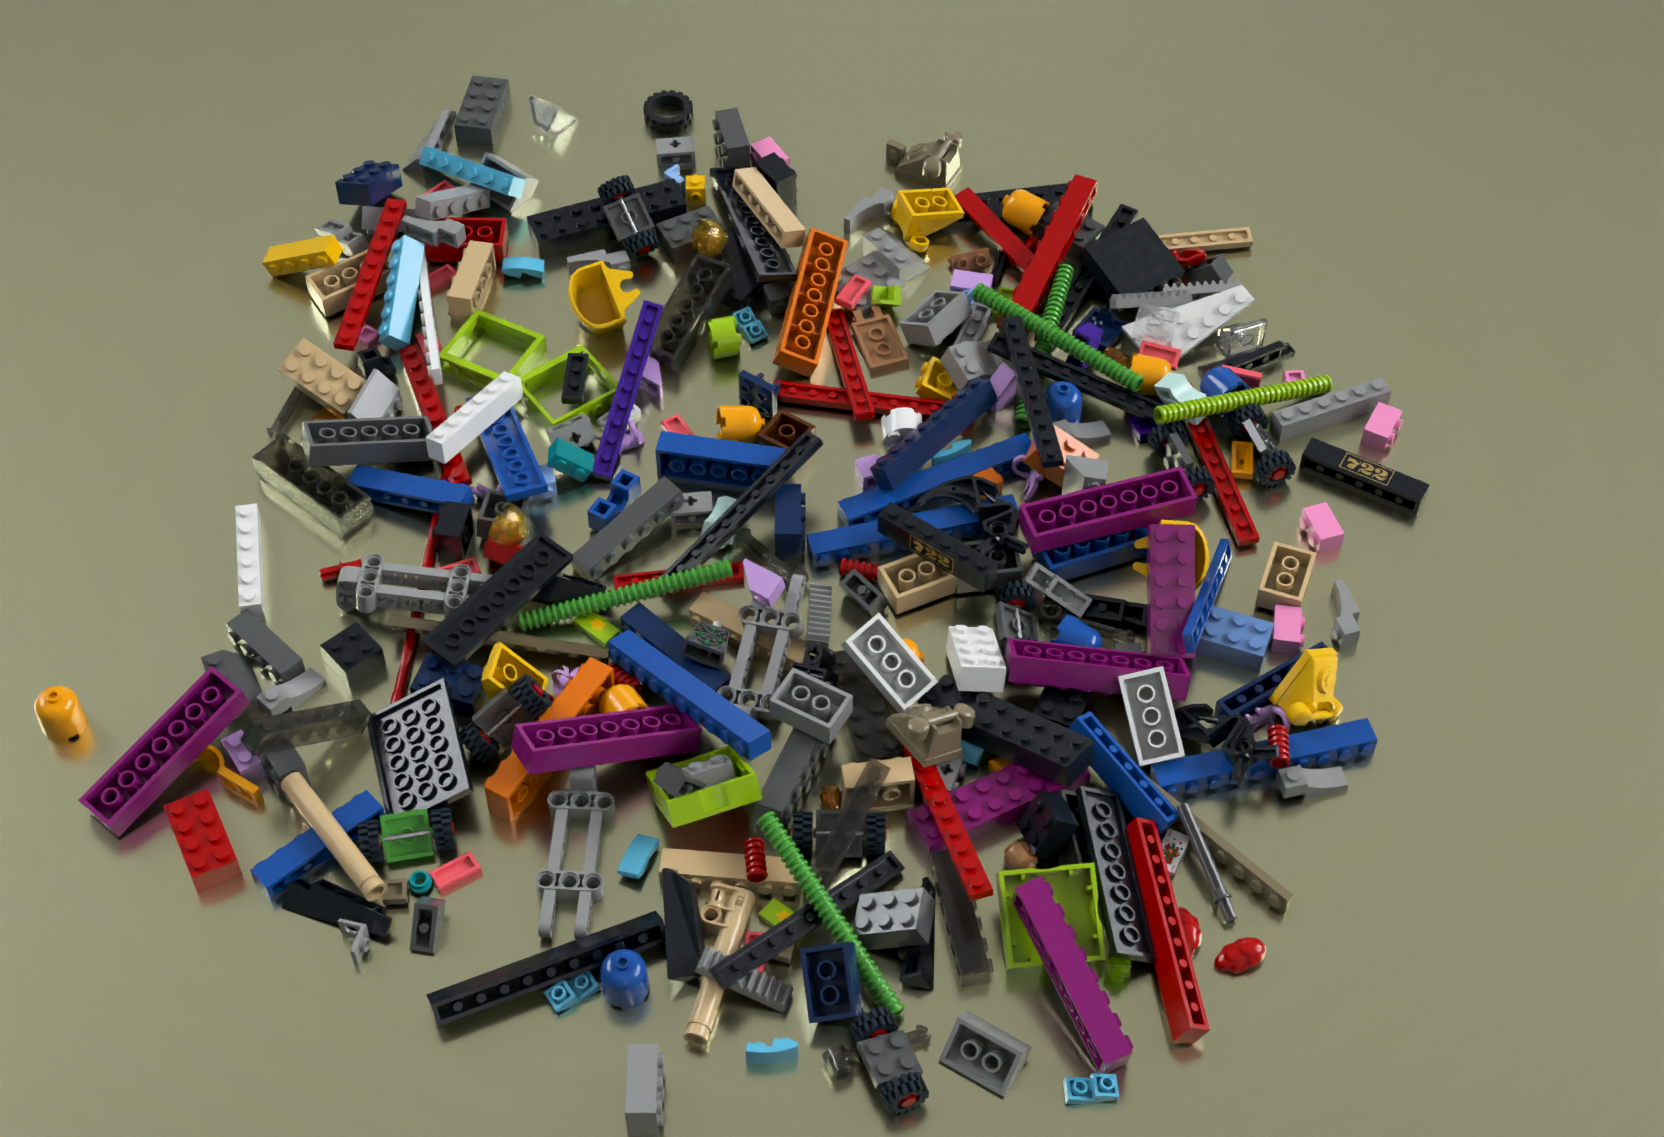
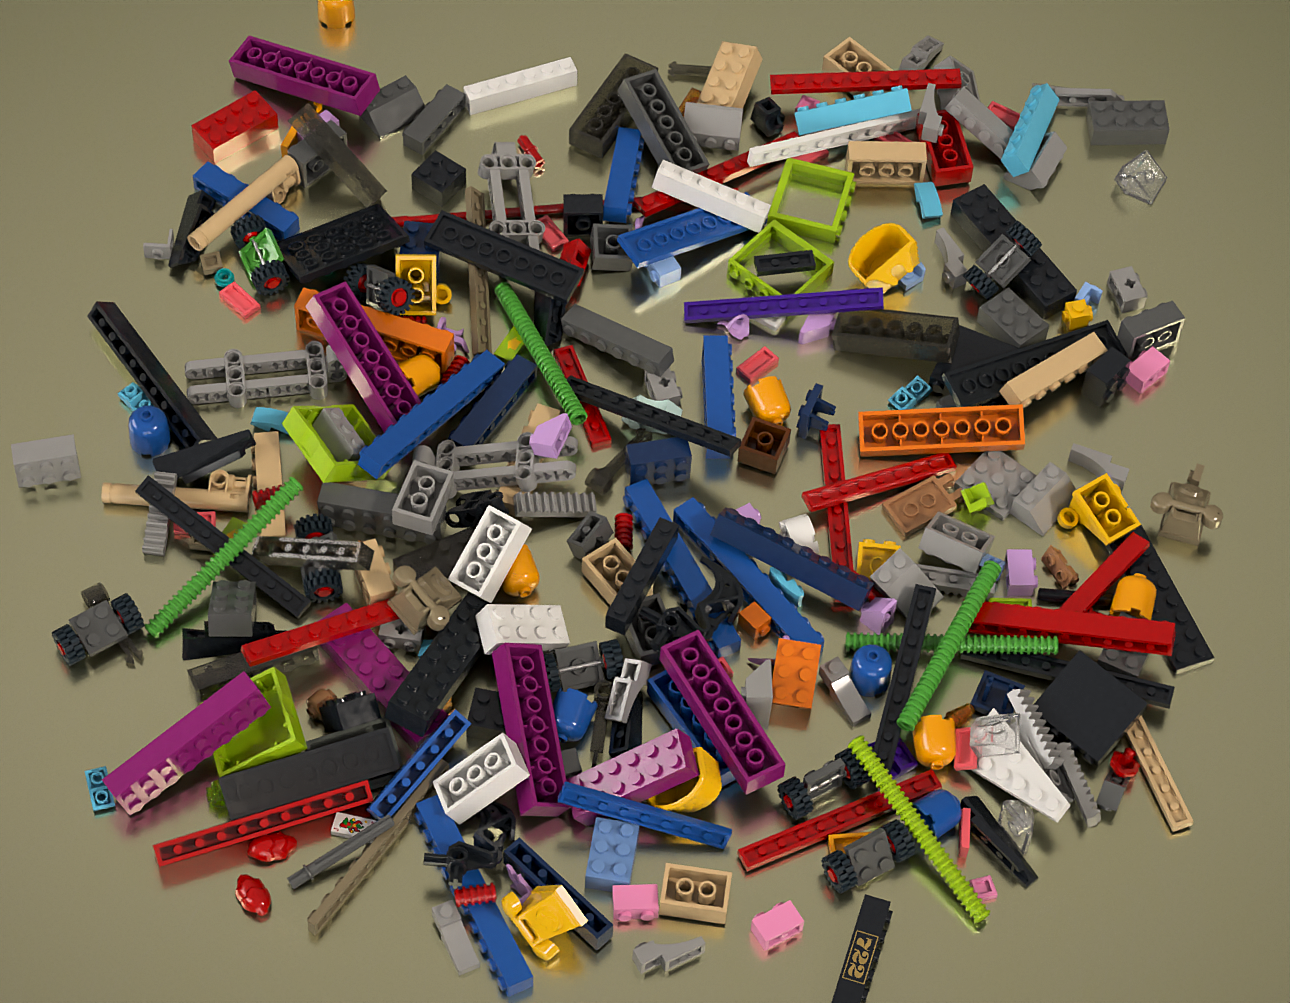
camera: 75 degrees right, 5 degrees up
light grey slope [256,667,327,718] -> none
yellow brick [262,235,343,277] -> none
dark blue brick [335,160,403,206] -> none
dark grey slope [410,896,446,953] -> none
clear yellow cylinder [488,502,528,546] -> none
light grey brick [545,414,597,448] -> none
teal brick [547,438,594,482] -> none
blue arch [587,469,641,532] -> none
black tyre [643,90,693,134] -> none
dark grey slope [653,761,706,797] -> none
dark grey torso [681,621,730,670] -> none
clear yellow cylinder [692,219,728,259] -> none
lime brick [705,316,742,360] -> none
medium azure slope [745,1038,799,1064] -> none
dark blue brick [800,942,864,1023] -> none
coral tile [835,274,872,311] -> none
light grey slope [939,1011,1032,1096] -> none
black plate [1000,316,1064,468] -> none
dark purple brick [1066,322,1103,369] -> none
light aqua brick [1154,372,1207,425] -> none
light grey brick [1269,377,1391,443] -> none
bright pink brick [1361,402,1403,451] -> none

